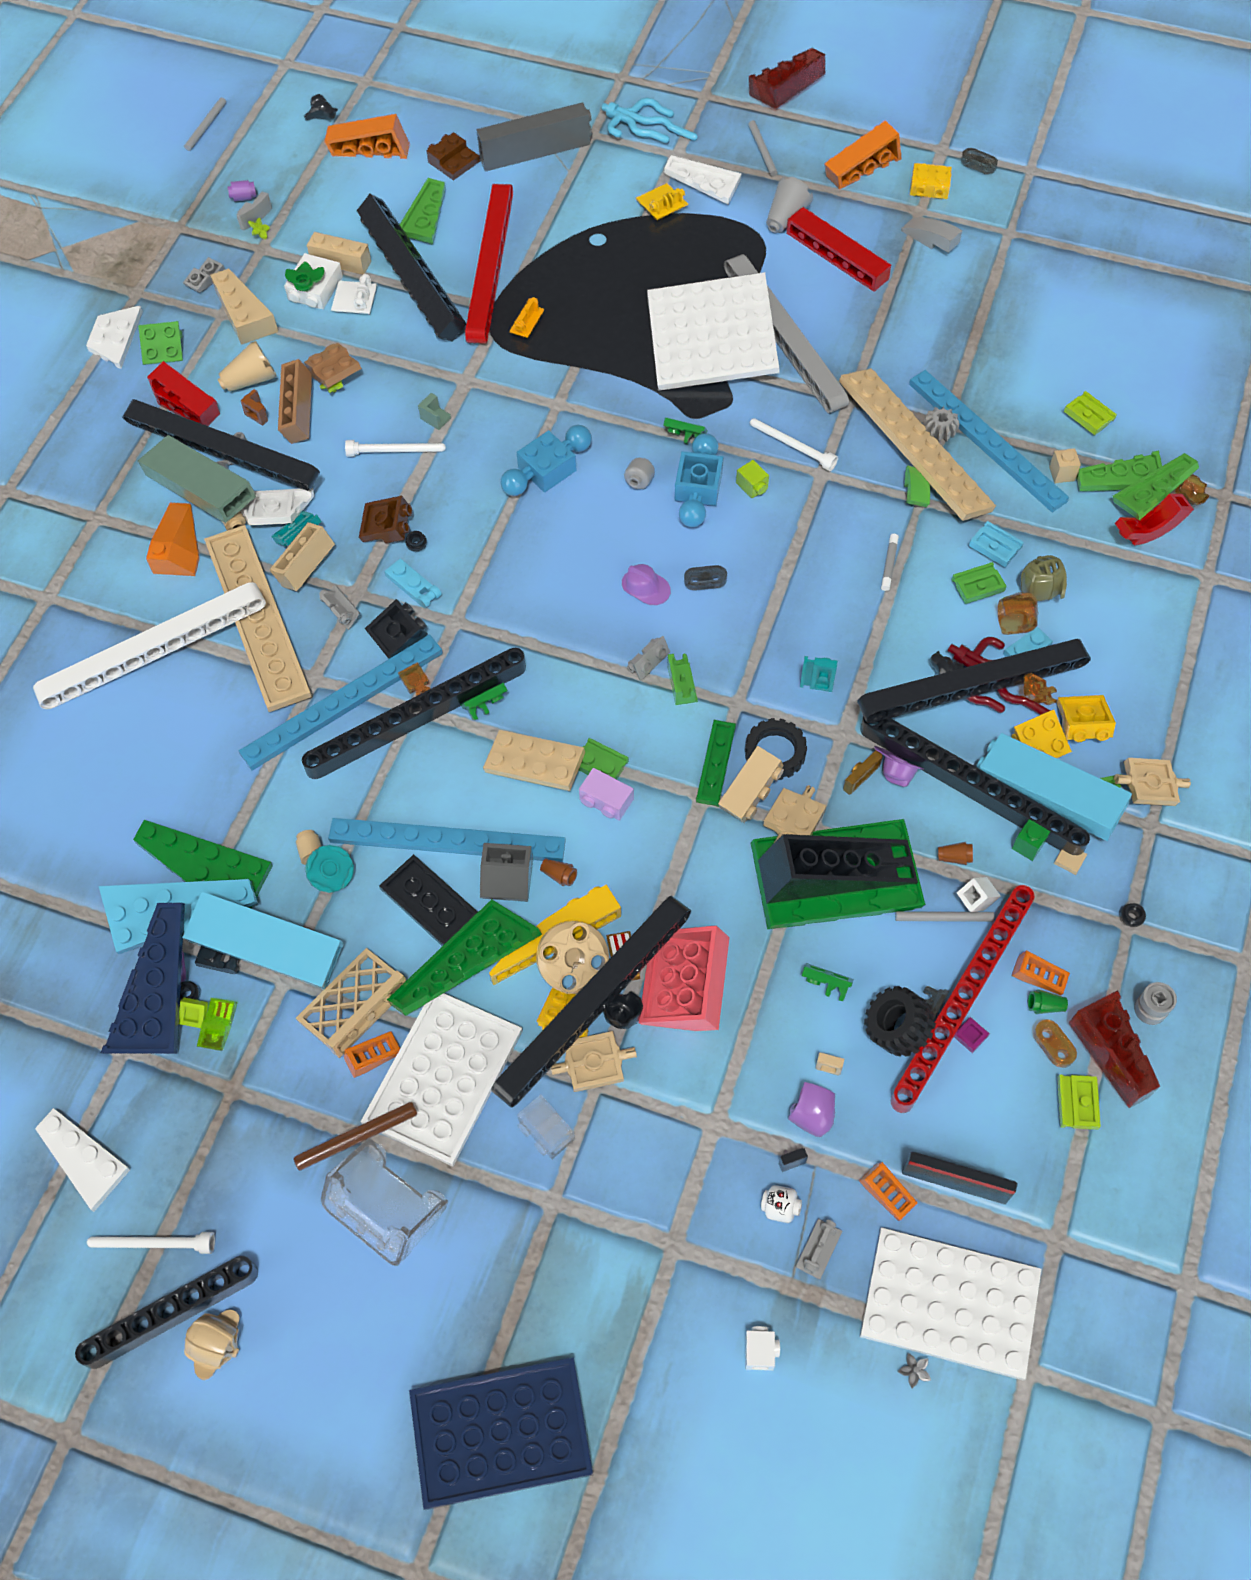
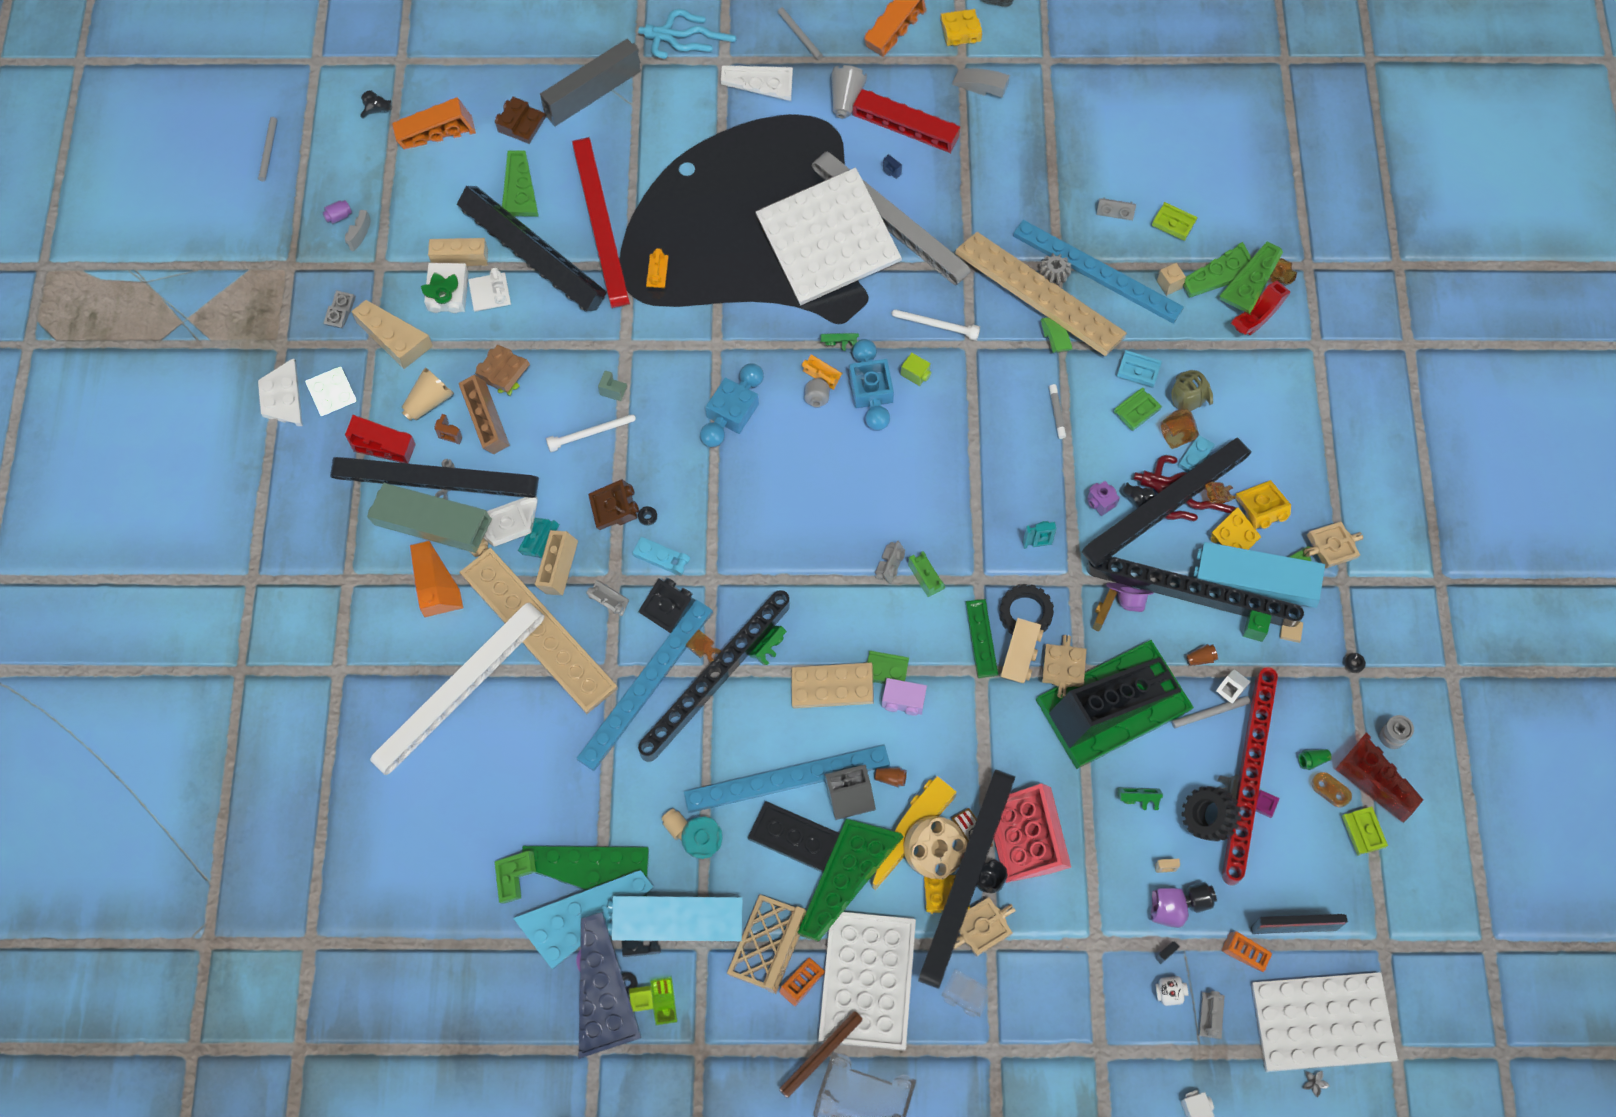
camera: 20 degrees left, 5 degrees up
lime plant [248,217,270,240] -> none
medium lavender piece [622,564,671,605] -> none
yellow hinge [636,183,688,220] -> none
clear smoke plate [684,565,727,590] -> none
orange slope [1012,950,1070,995] -> none
none -> bright green plate [494,851,536,904]
none -> light orange hinge [802,354,843,390]
none -> dark blue plate [883,154,902,179]
none -> medium lavender brick [1087,481,1120,516]
none -> light grey hinge [1097,197,1136,221]
none -> black head [1185,882,1217,913]

